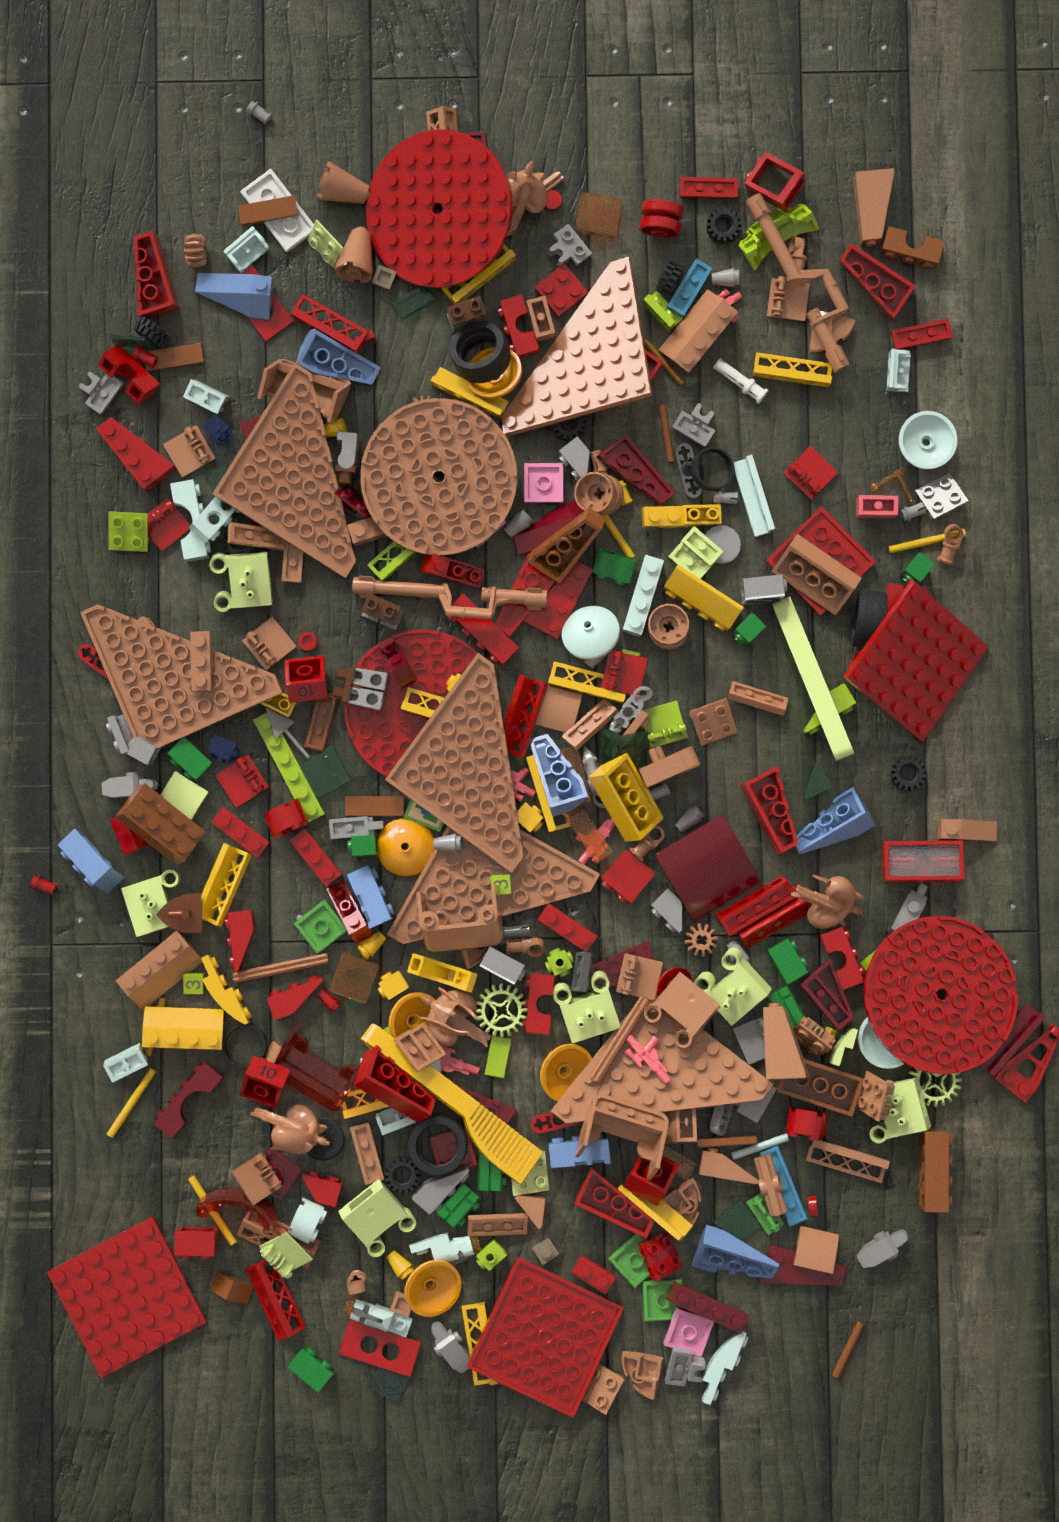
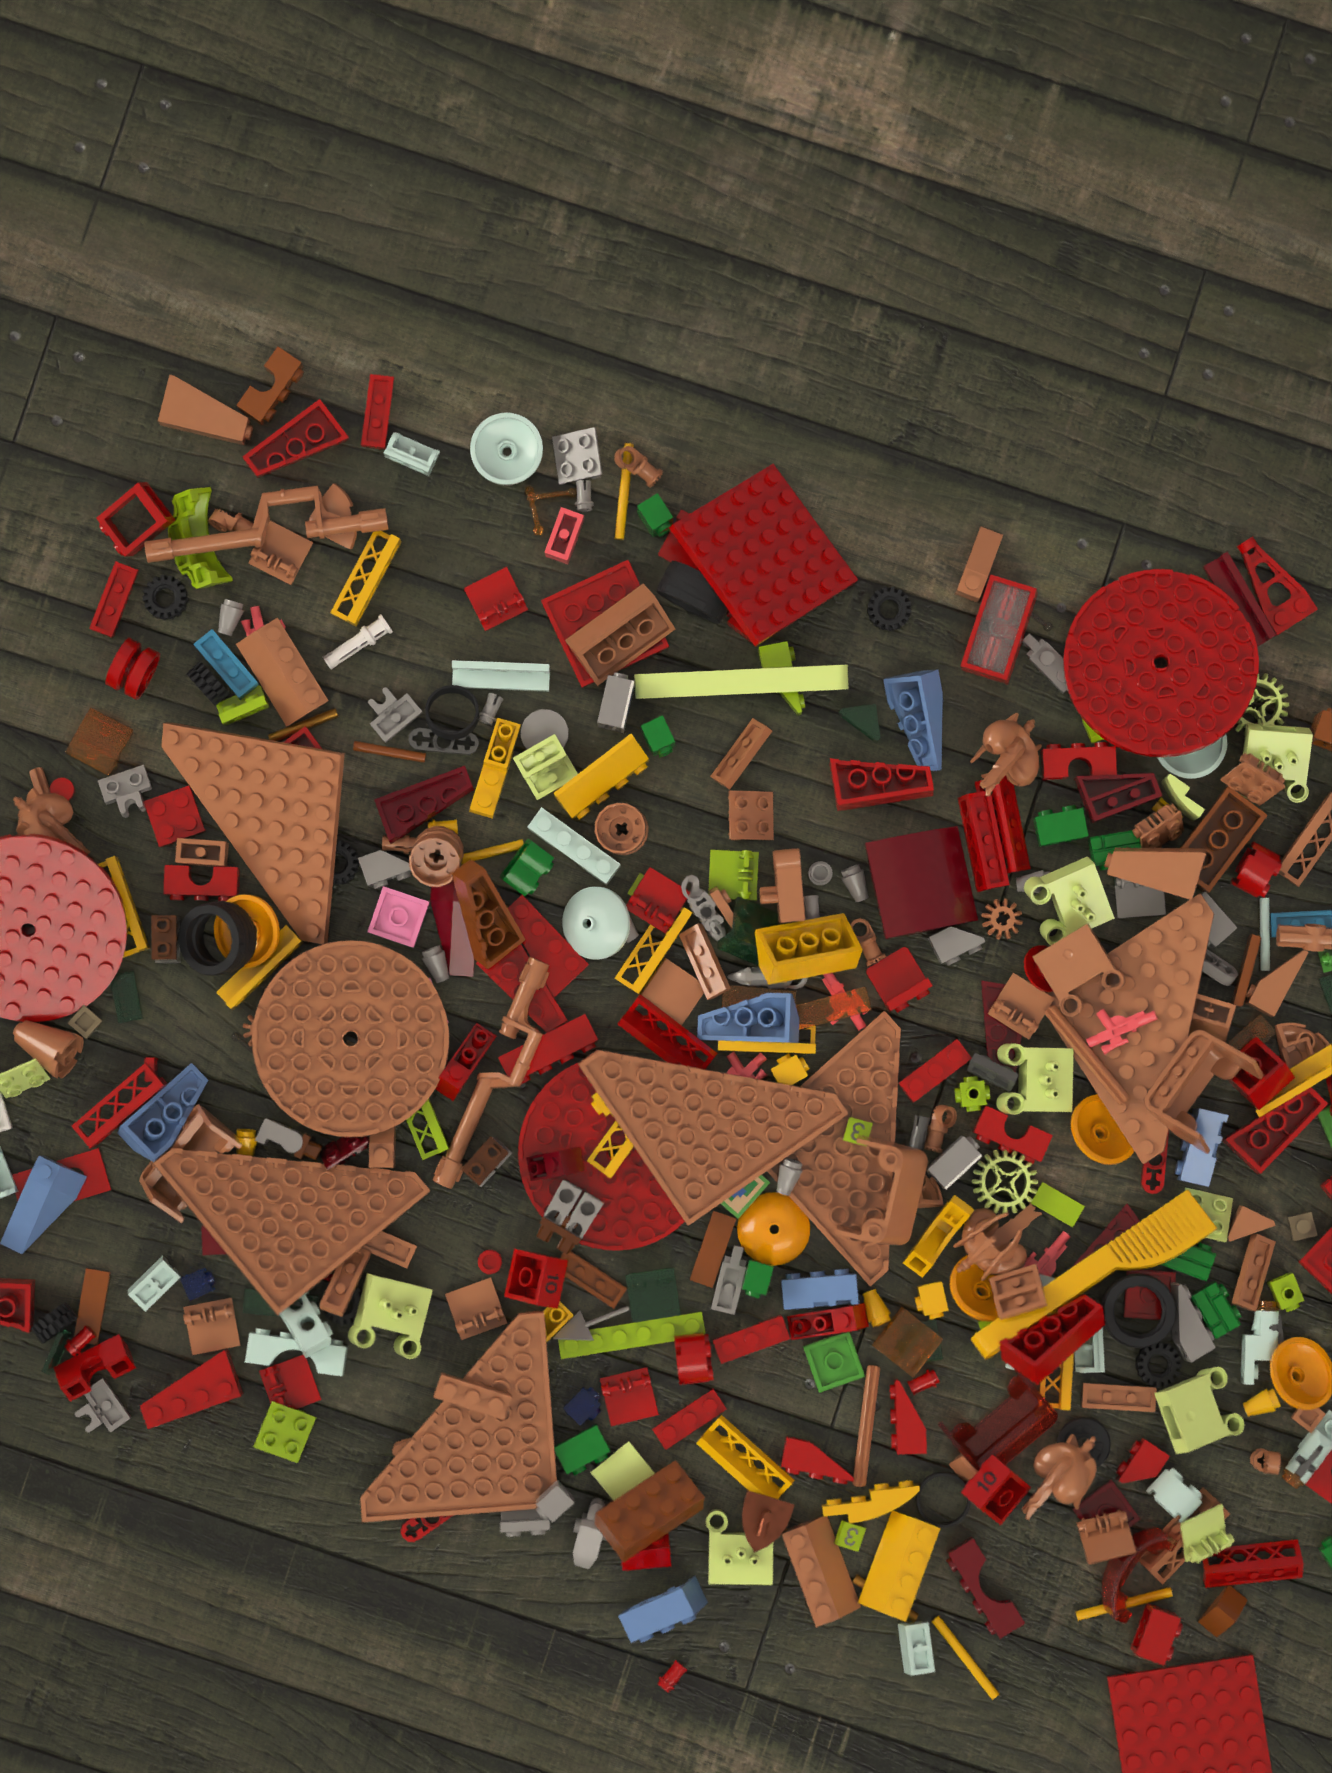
camera: 75 degrees left, 0 degrees up
none -> light grey plate [808,861,833,886]

